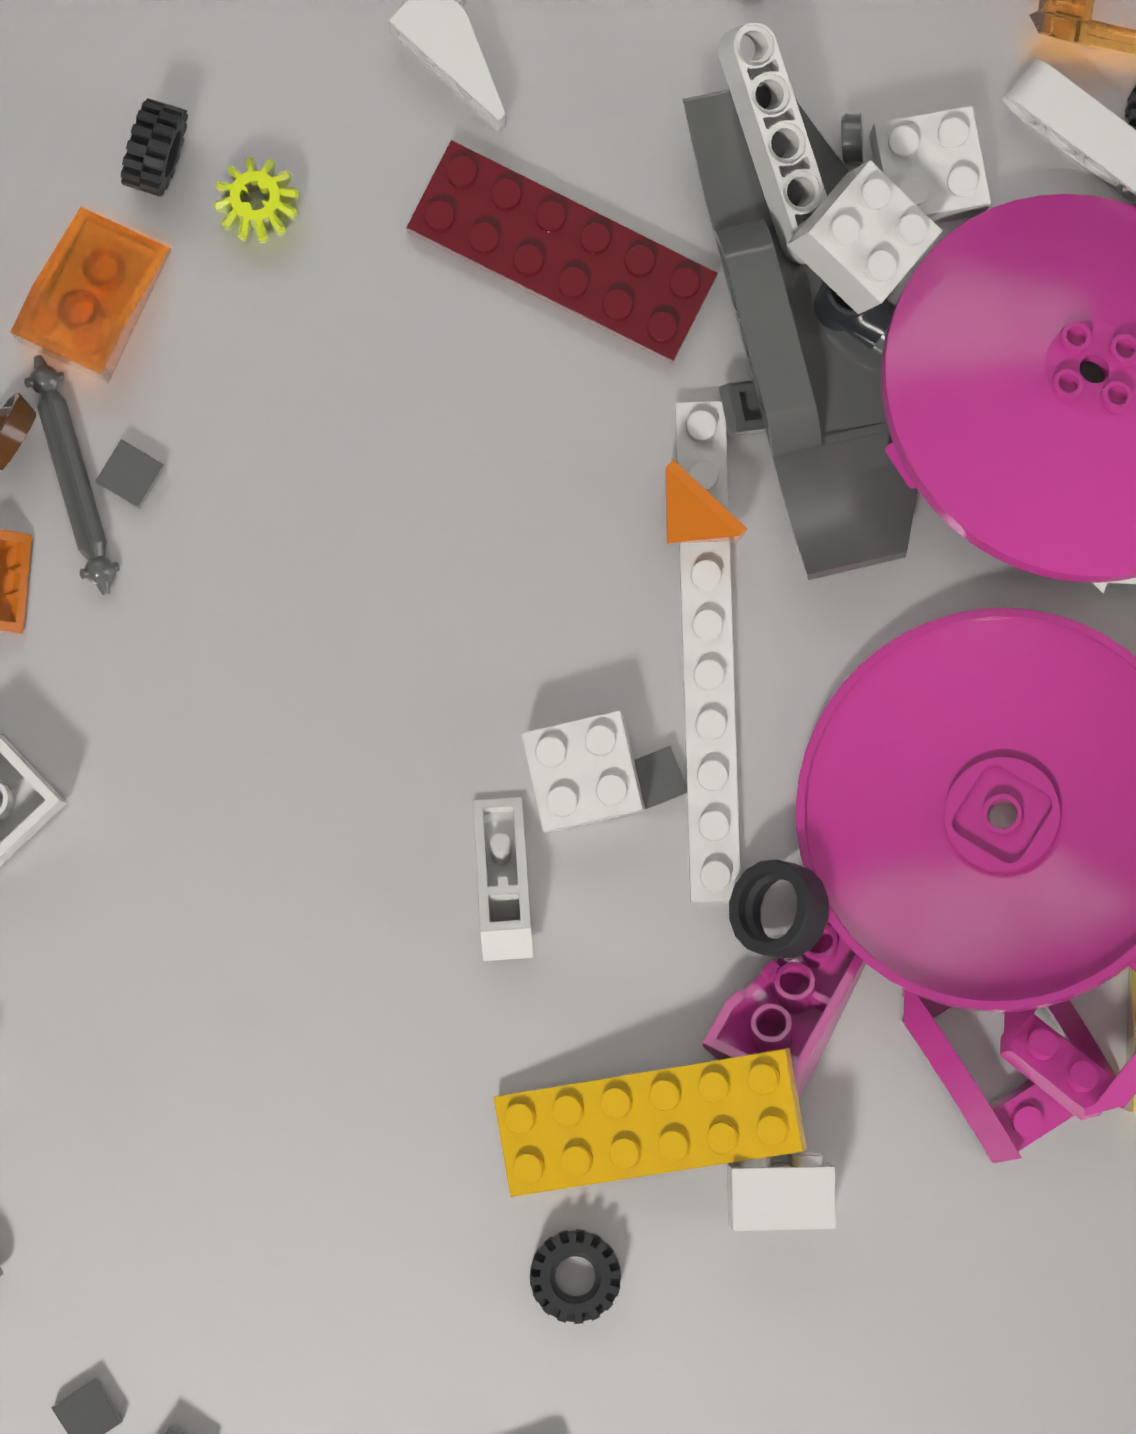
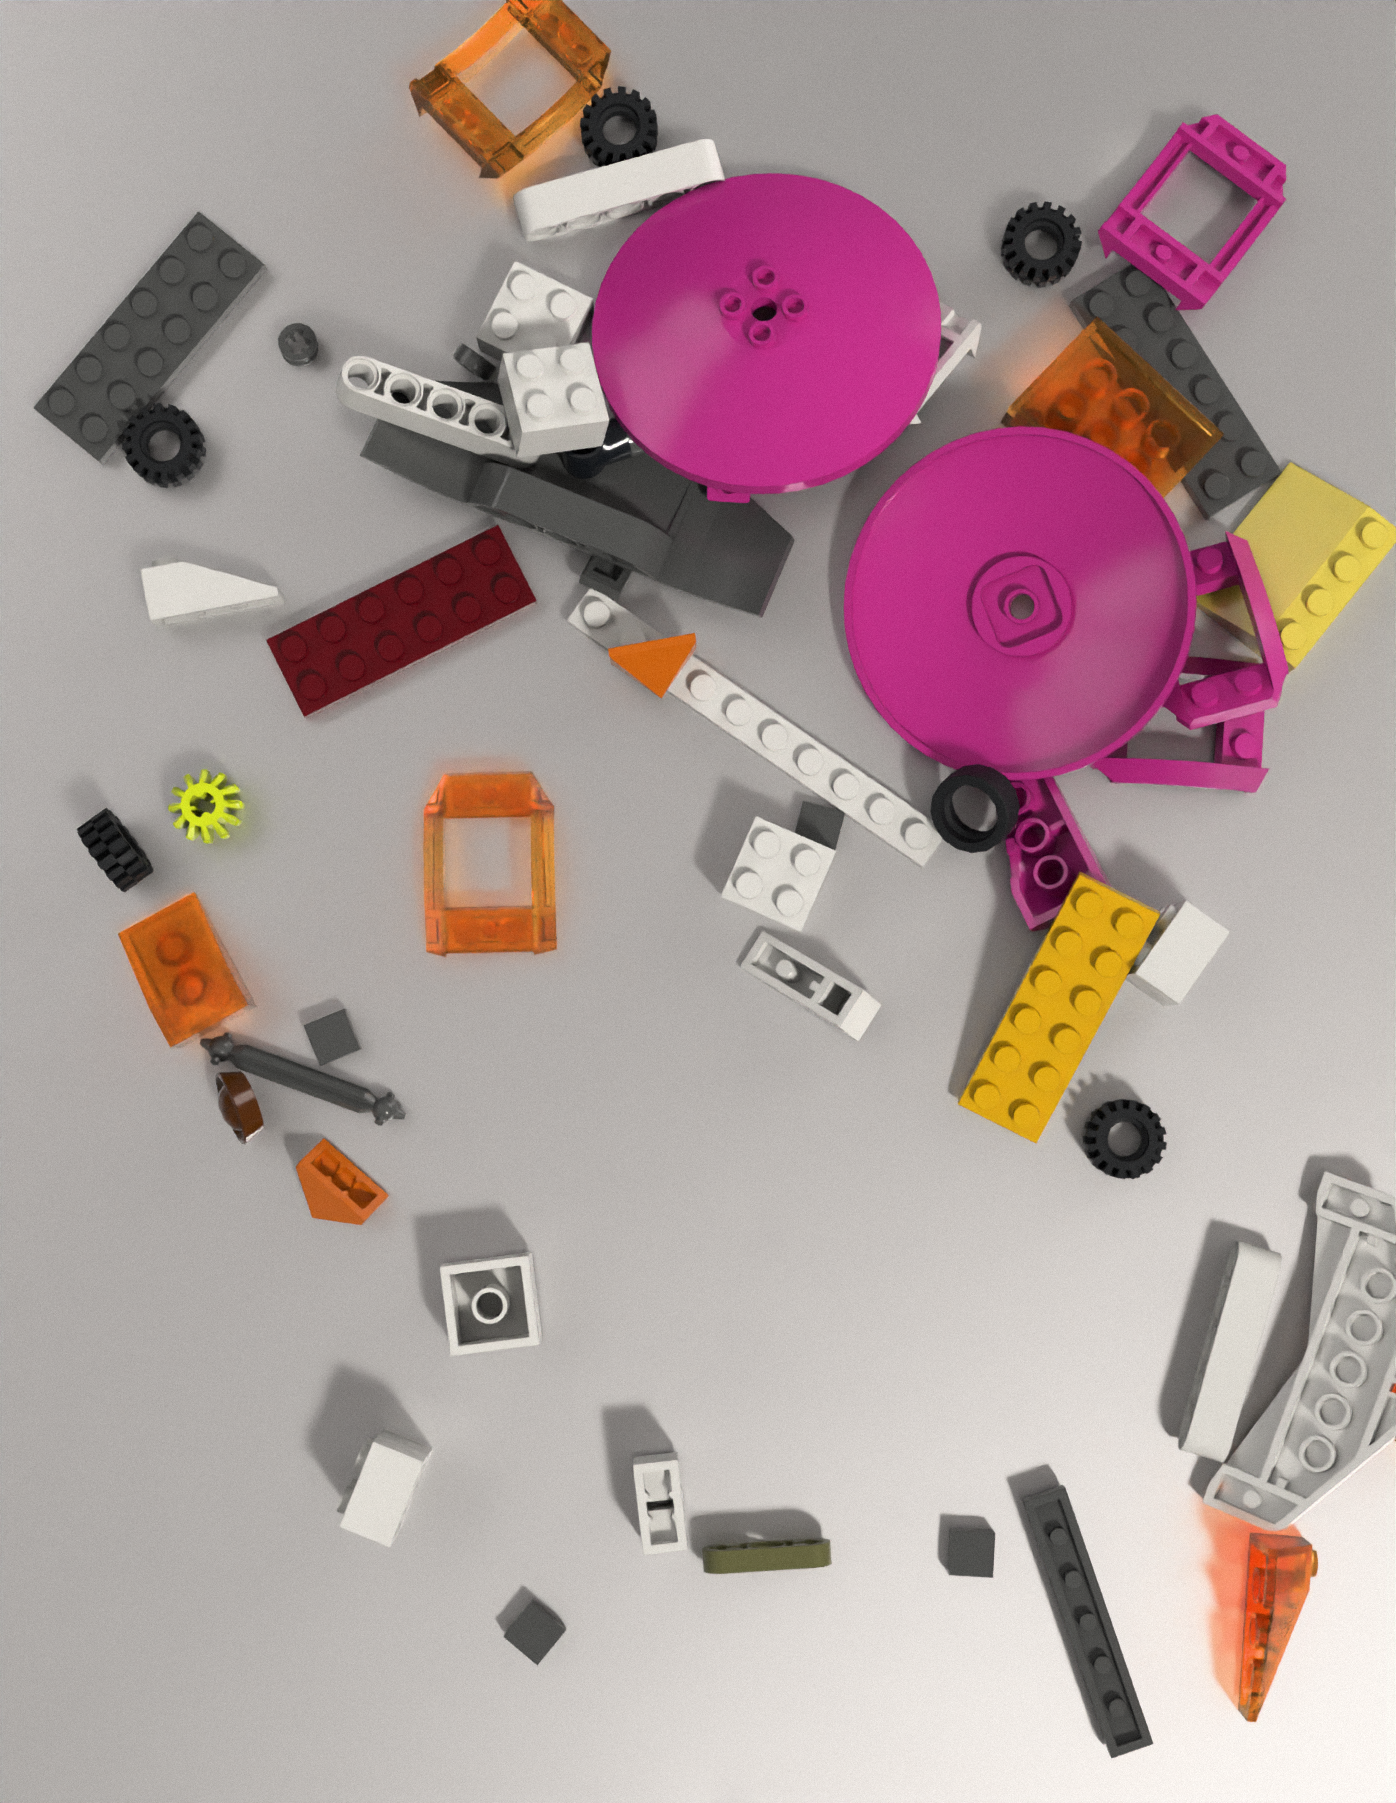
camera: 50 degrees left, 0 degrees up
none -> clear orange wedge [423,771,557,957]

